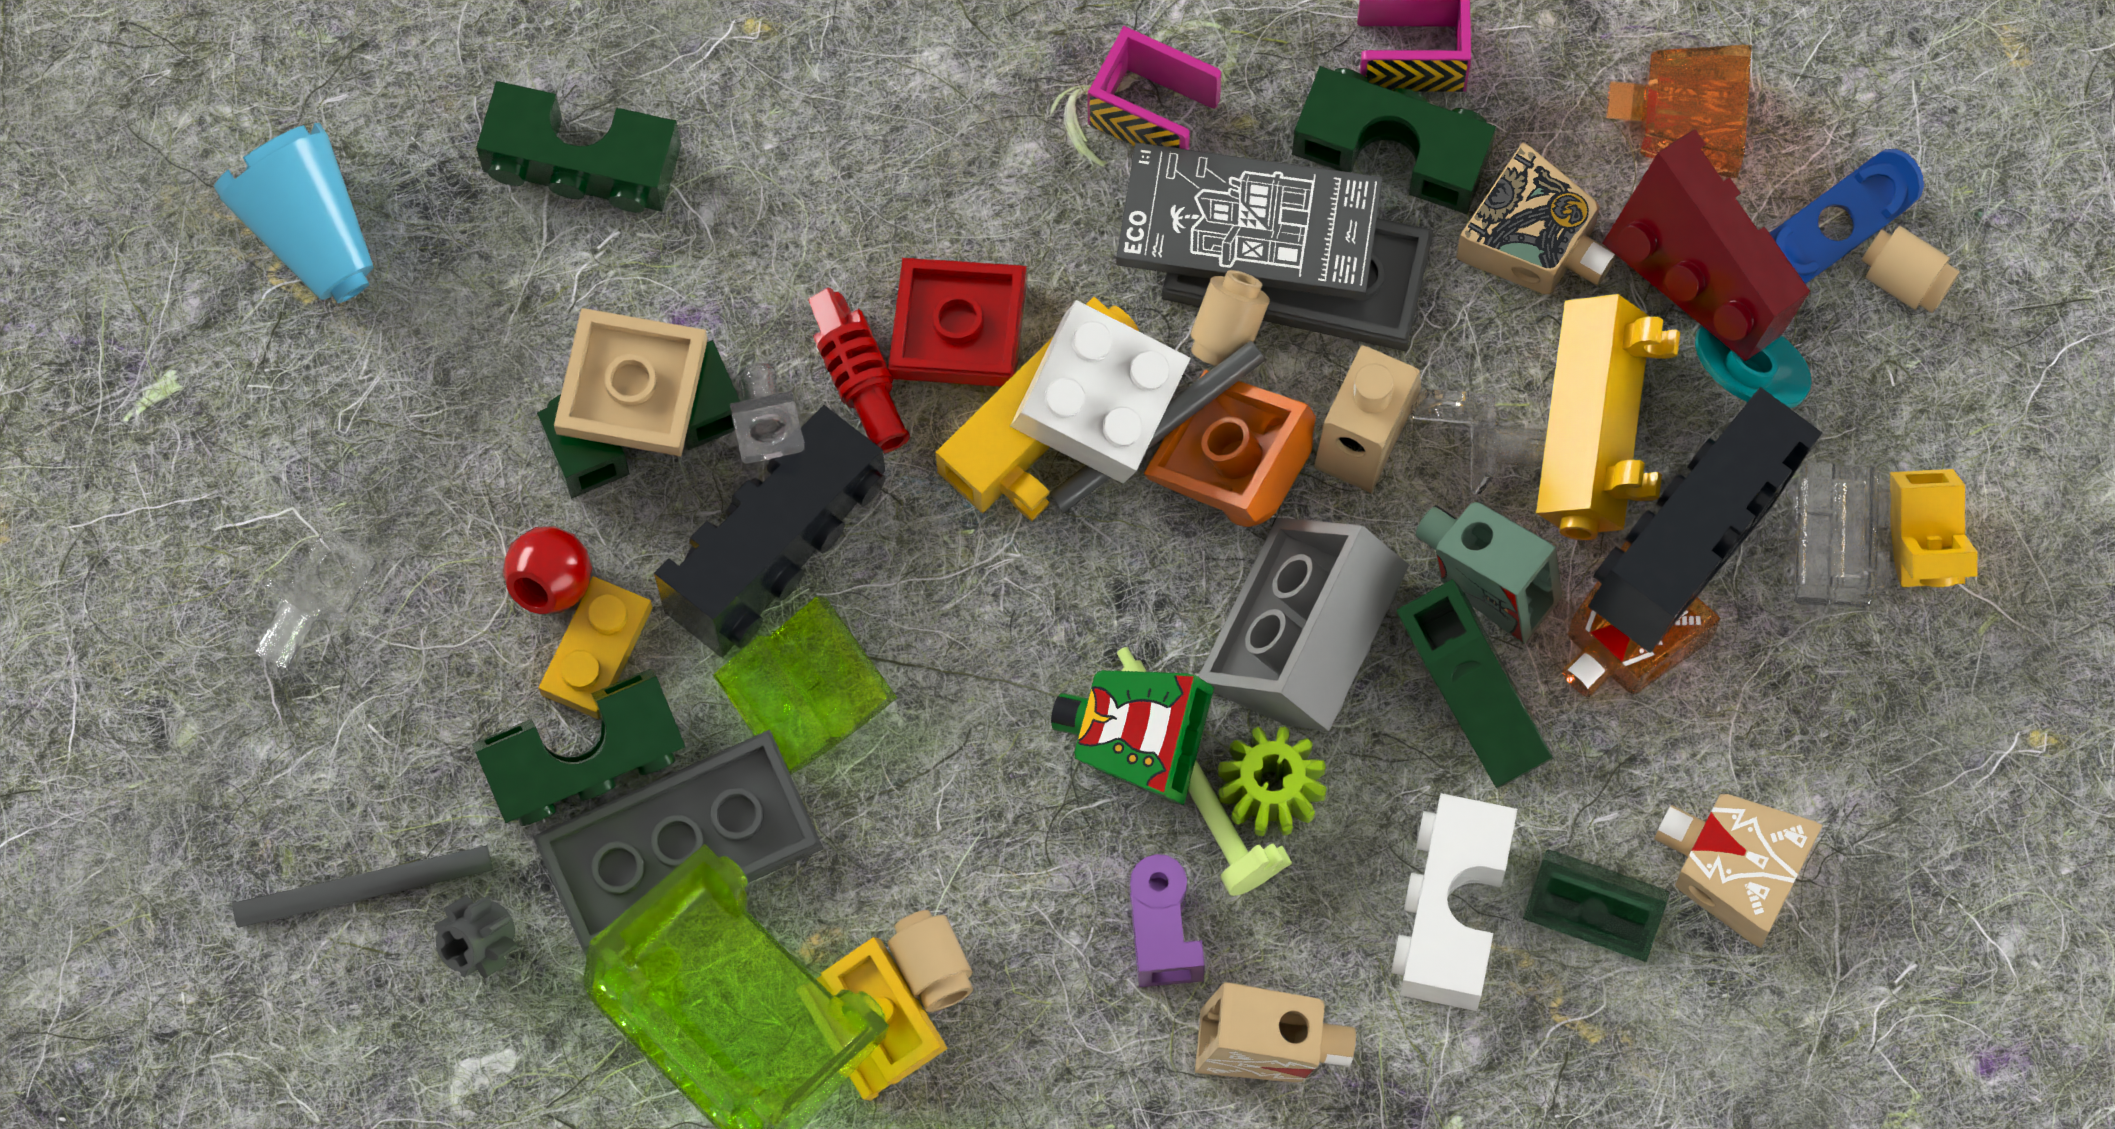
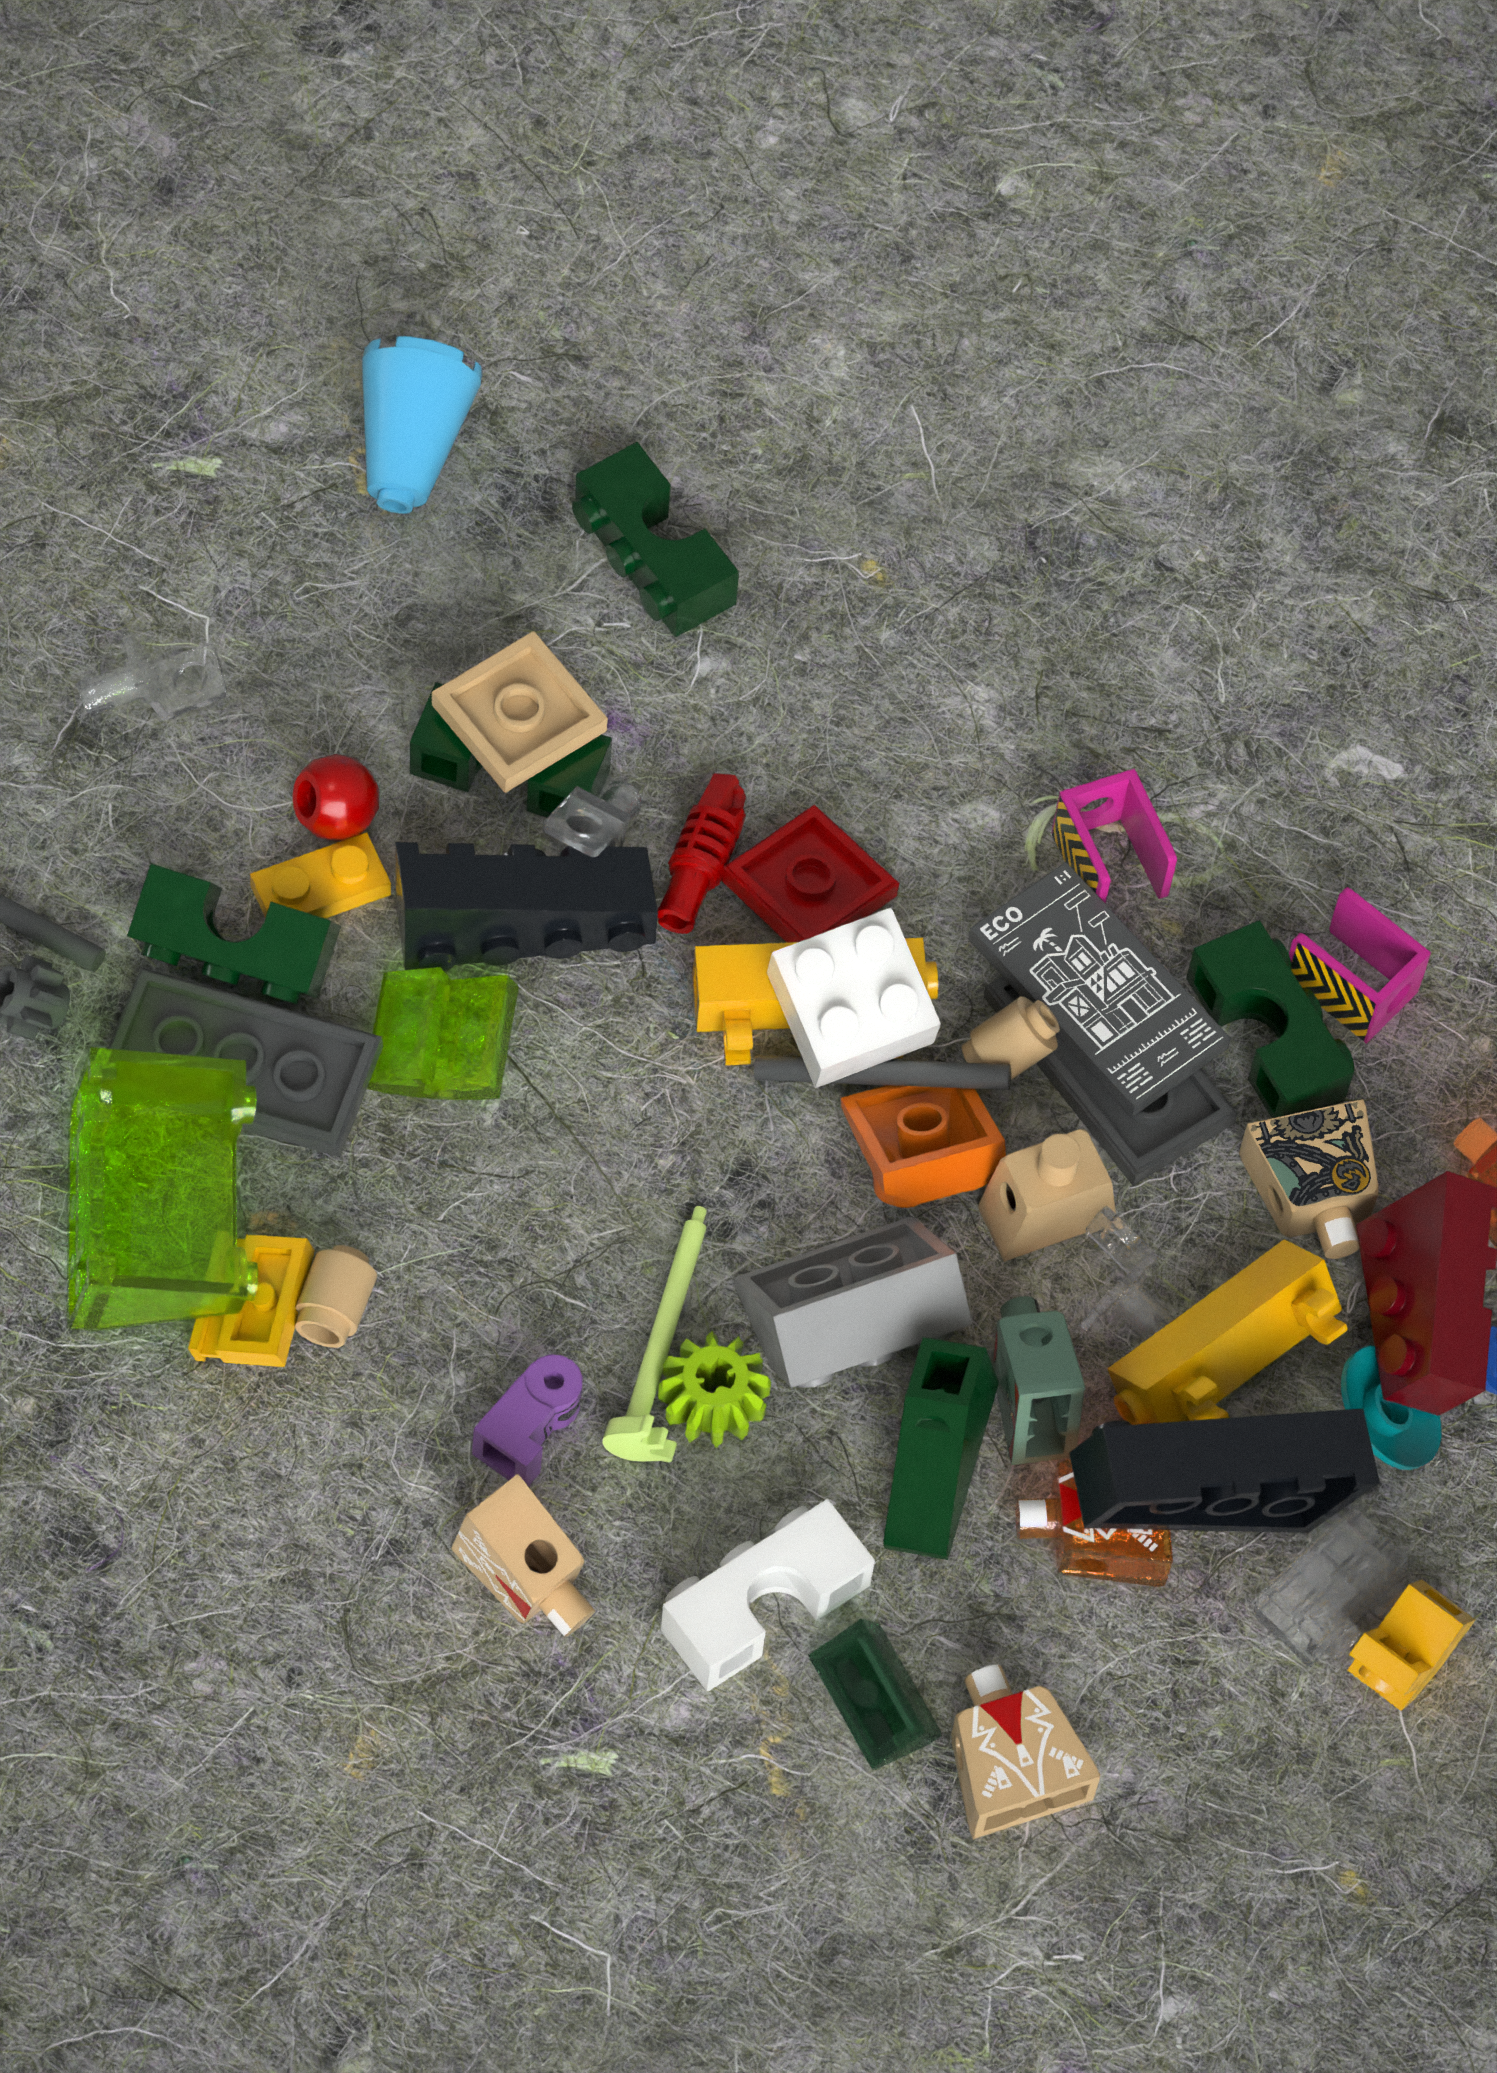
camera: 35 degrees right, 10 degrees down
torso [1051,670,1214,805] -> none

